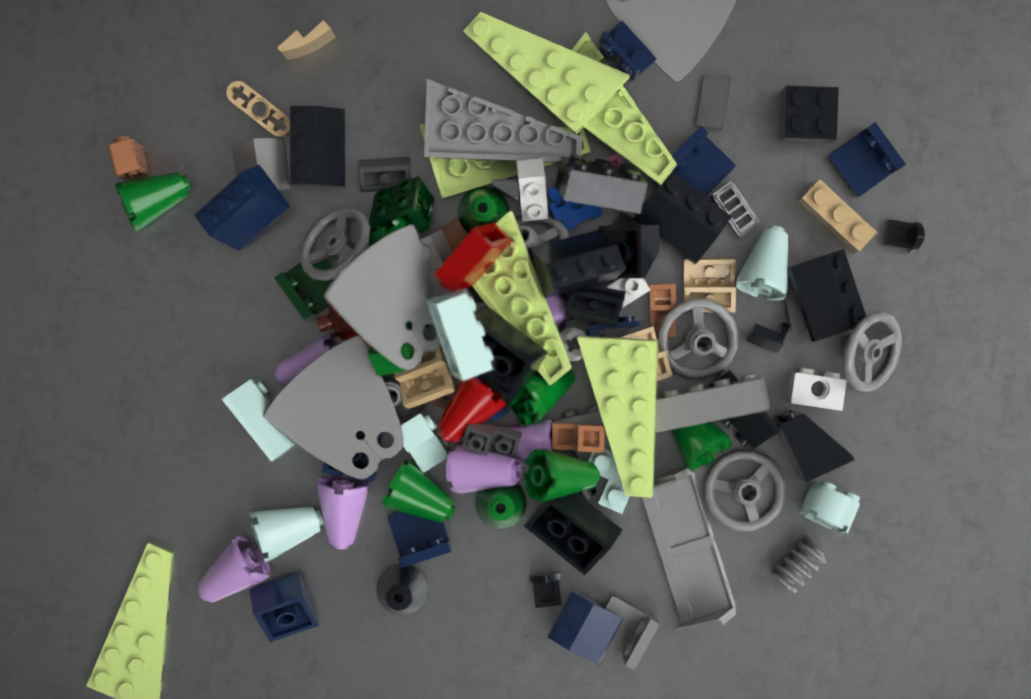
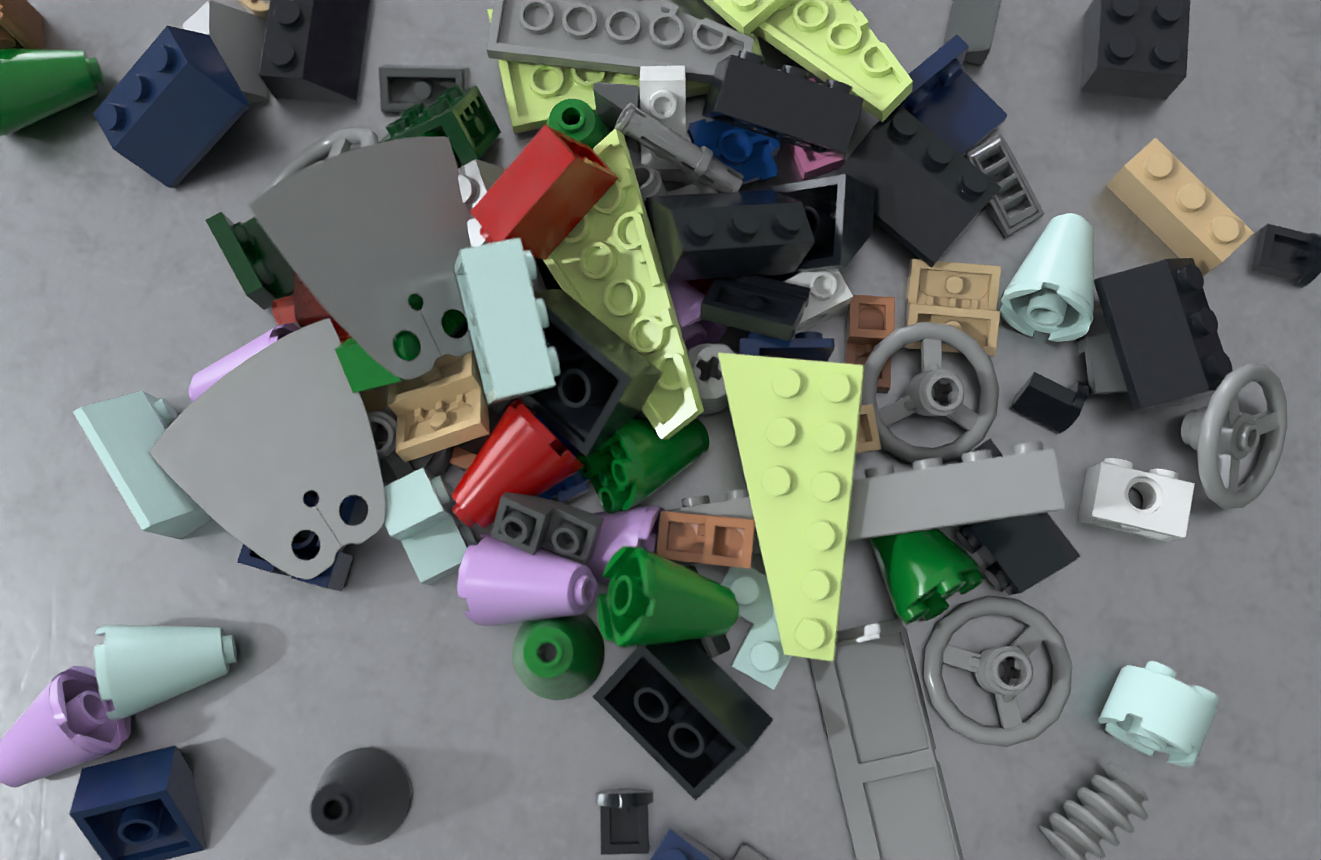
camera: 10 degrees right, 10 degrees down
lavender cone [317,475,369,549] -> none
green cone [381,459,456,523] -> none
dark blue bracket [387,512,452,568] -> none
black slope [775,410,855,482] -> none
dark blue bracket [829,122,906,197] -> none
none -> light grey pin [615,102,744,193]

